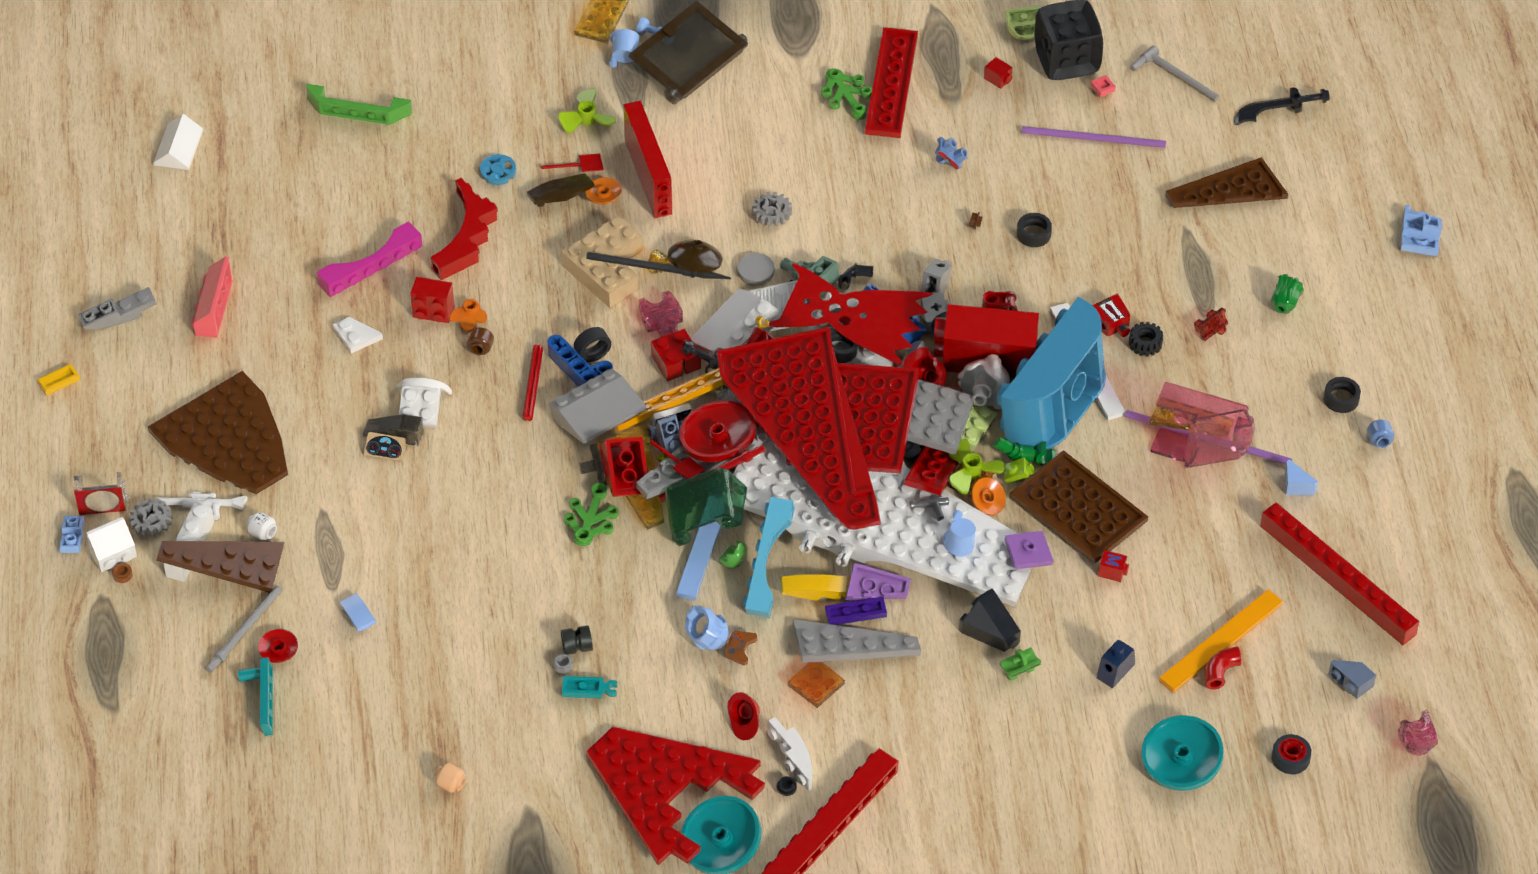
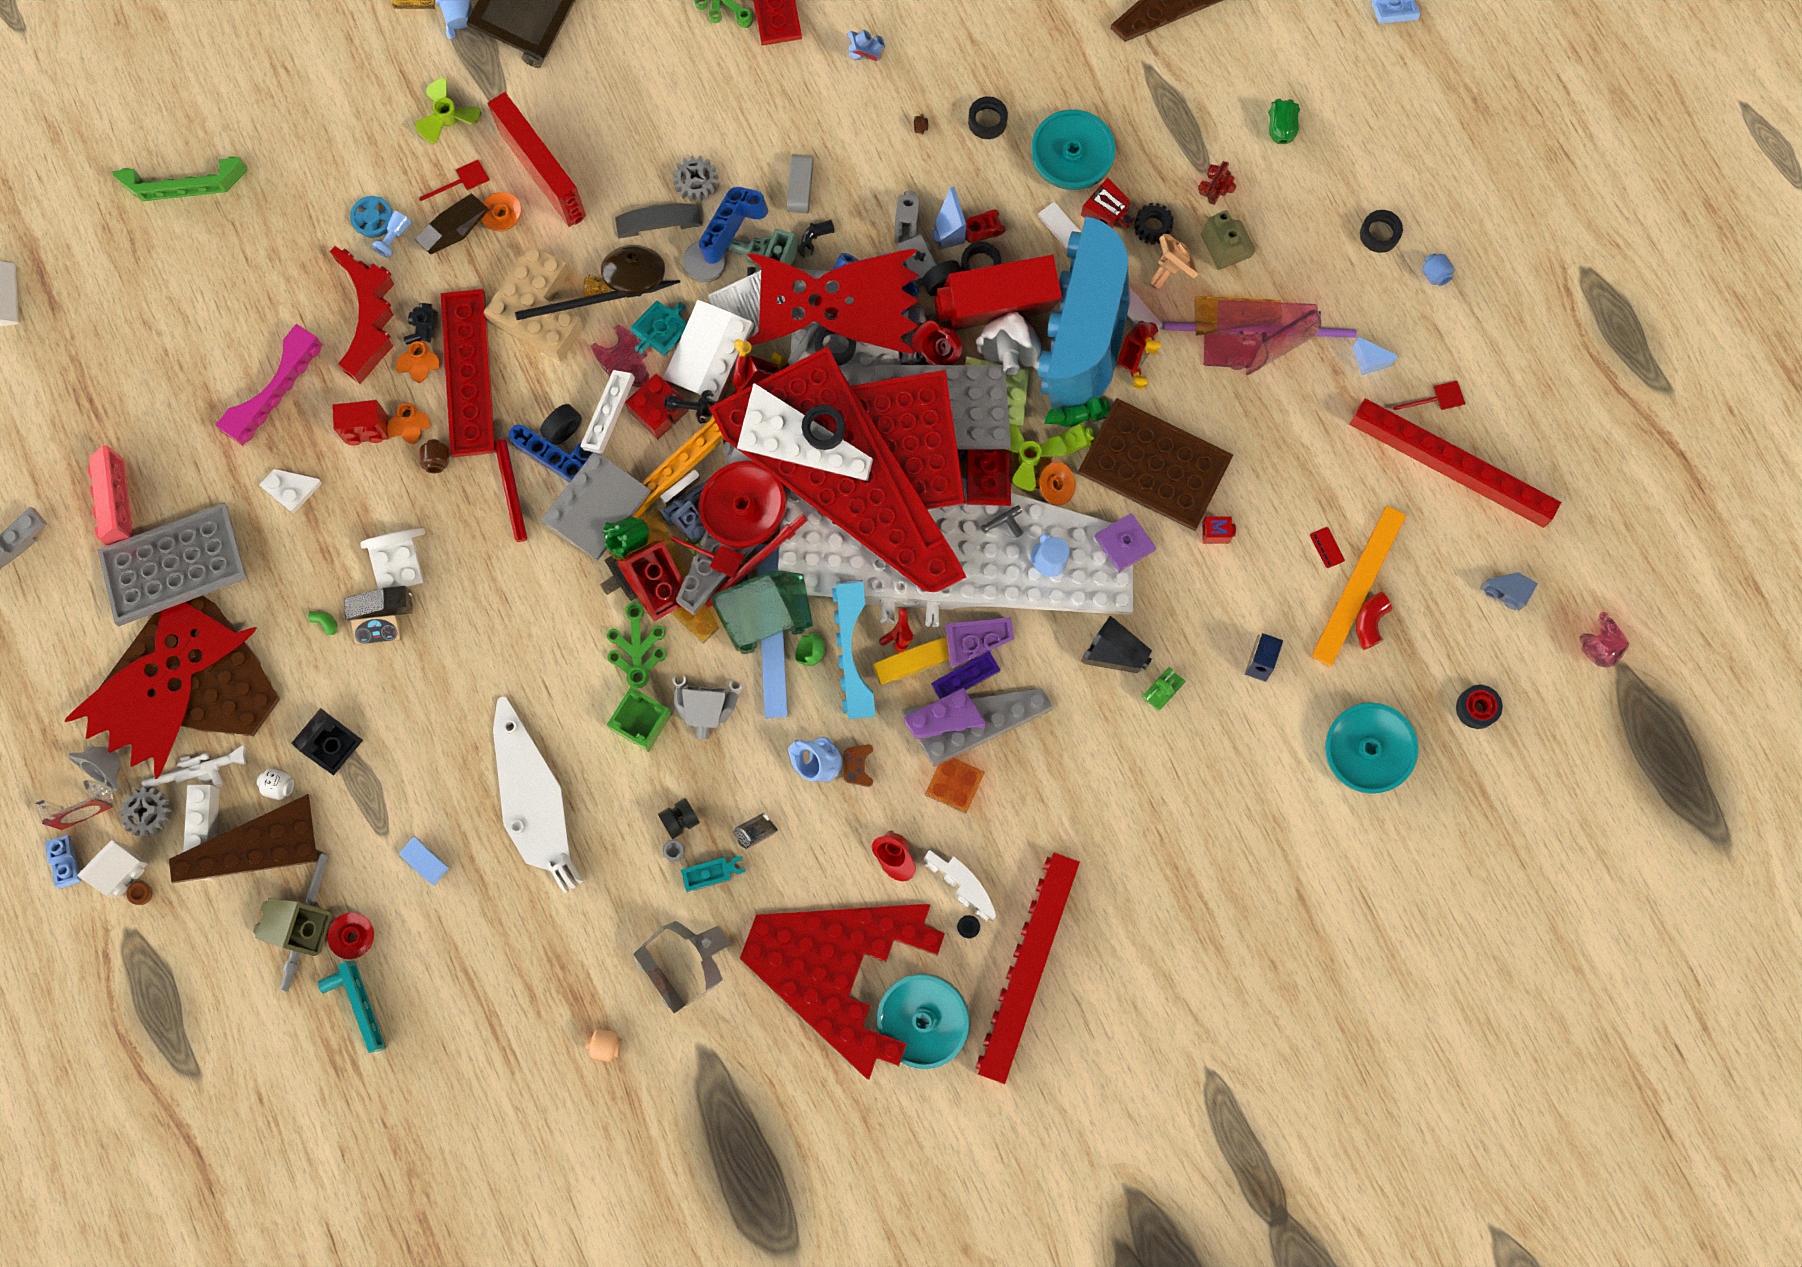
camera: 20 degrees left, 25 degrees up
none -> red piece [65,602,257,779]
none -> light grey hat [68,745,120,792]
none -> light grey plate [98,503,248,627]
none -> olive hips [253,898,332,956]
none -> black slope [291,708,363,776]
none -> bright green arm [308,611,338,635]
none -> light blue piece [371,211,412,258]
none -> orange plate [396,341,439,383]
none -> black piece [404,303,438,345]
none -> red plate [440,289,496,458]
none -> white wing [493,697,584,894]
none -> white plate [581,370,635,454]
none -> green piece [602,517,650,559]
none -> bright green container [607,687,672,752]
none -> dark grey slope [615,204,702,239]
none -> teal plate [630,300,687,356]
none -> light grey piece [633,921,731,1013]
none -> light grey torso [673,676,742,739]
none -> blue beam [699,187,768,264]
none -> clear smoke tile [732,812,778,850]
none -> white wing [737,383,873,481]
none -> light grey beam [787,154,813,213]
none -> black tyre [801,405,846,450]
none -> red piece [879,607,914,652]
none -> medium lavender wing [904,688,986,739]
none -> medium blue slope [932,187,966,250]
none -> teal dish [1031,109,1116,190]
none -> red torso [1117,321,1161,389]
none -> light nougat piece [1150,234,1198,289]
none -> olive hips [1201,210,1255,270]
none -> red sticker [1310,527,1345,569]
none -> red piece [1393,381,1466,410]

